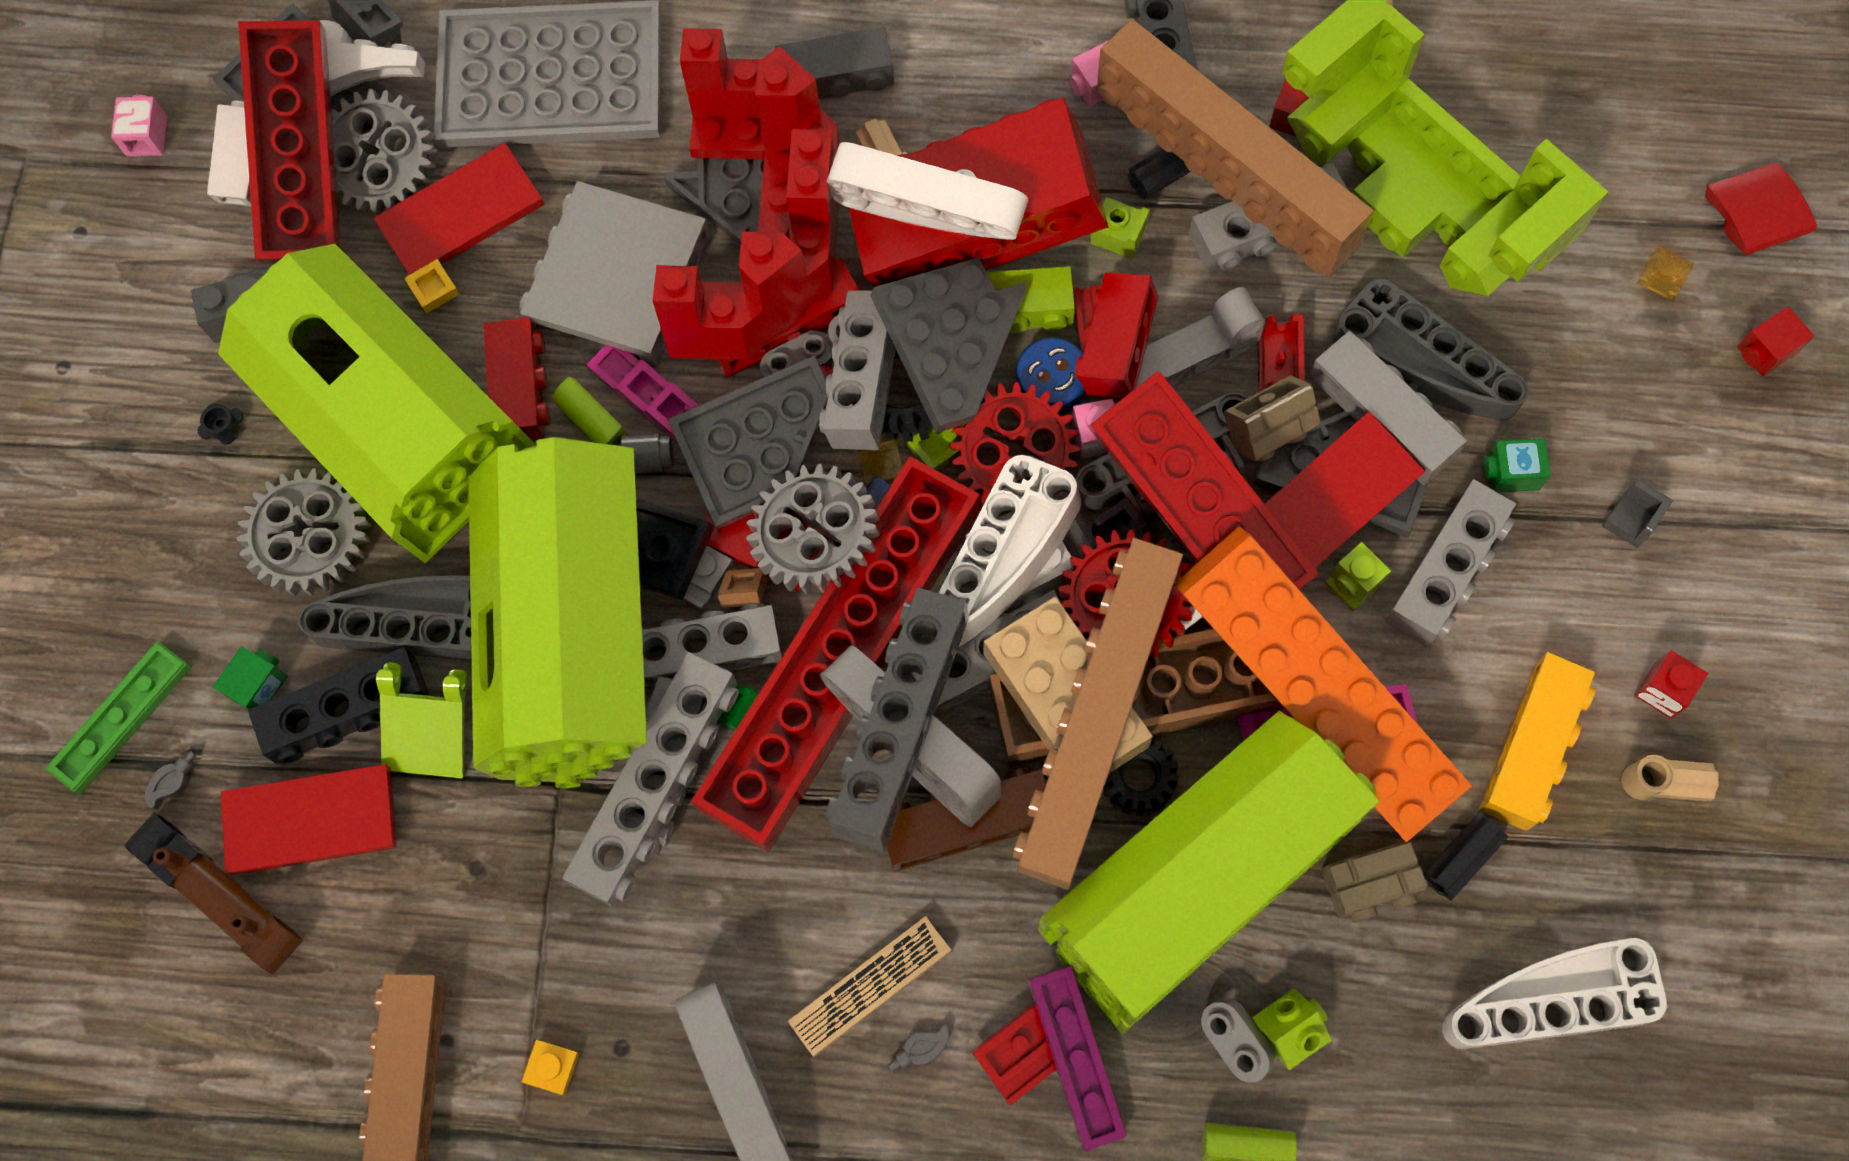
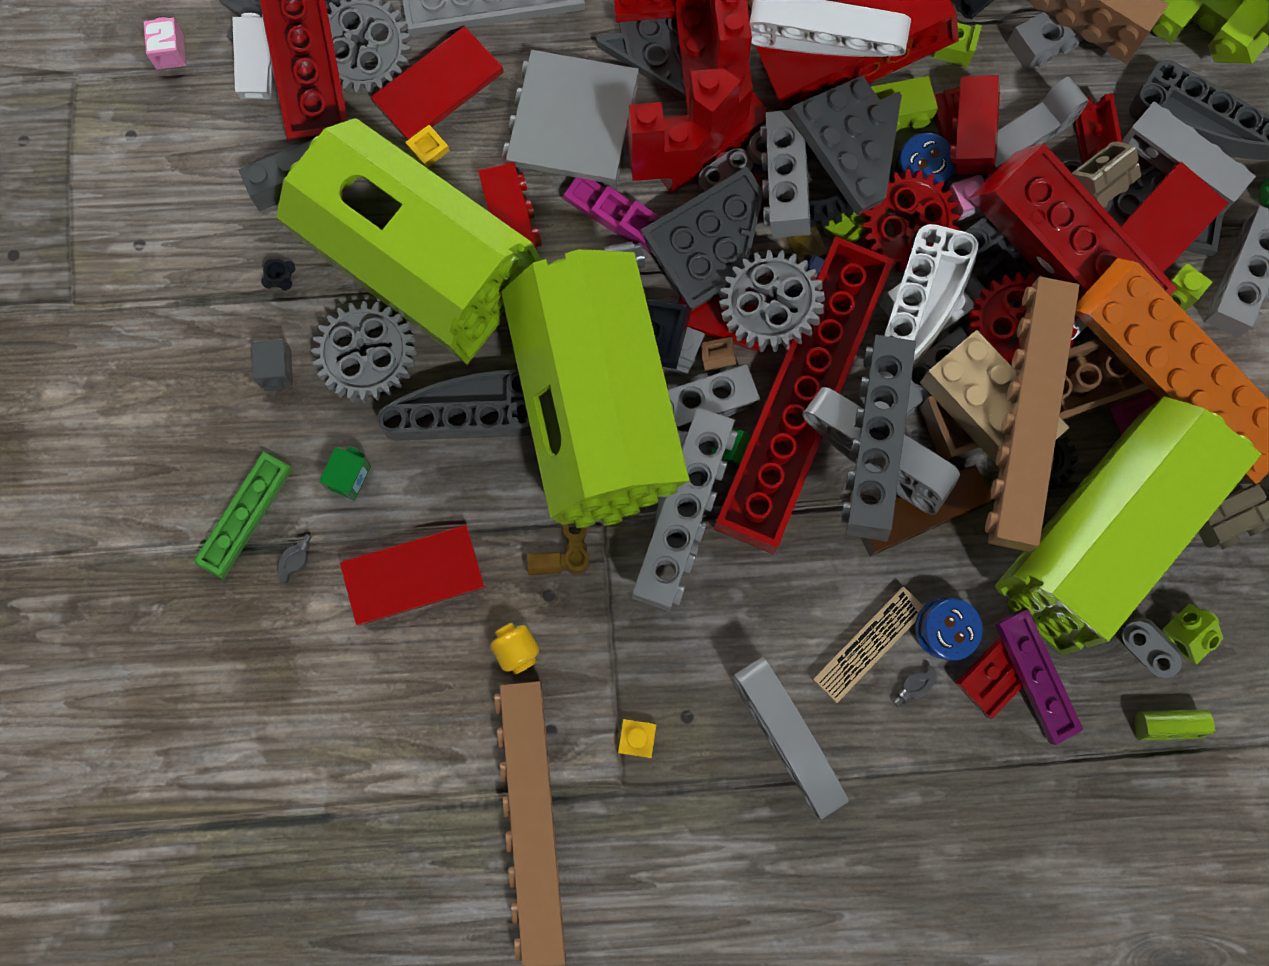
camera: 15 degrees left, 5 degrees up
reddish brown piece [124,812,303,974] -> none
black brick [248,647,429,764] -> none
lime flag [376,662,467,778] -> none
lime brick [553,376,630,445] -> none
none -> dark grey brick [251,339,293,391]
none -> yellow head [490,622,540,674]
none -> pearl gold bar [527,524,589,576]
none -> blue head [915,598,983,661]

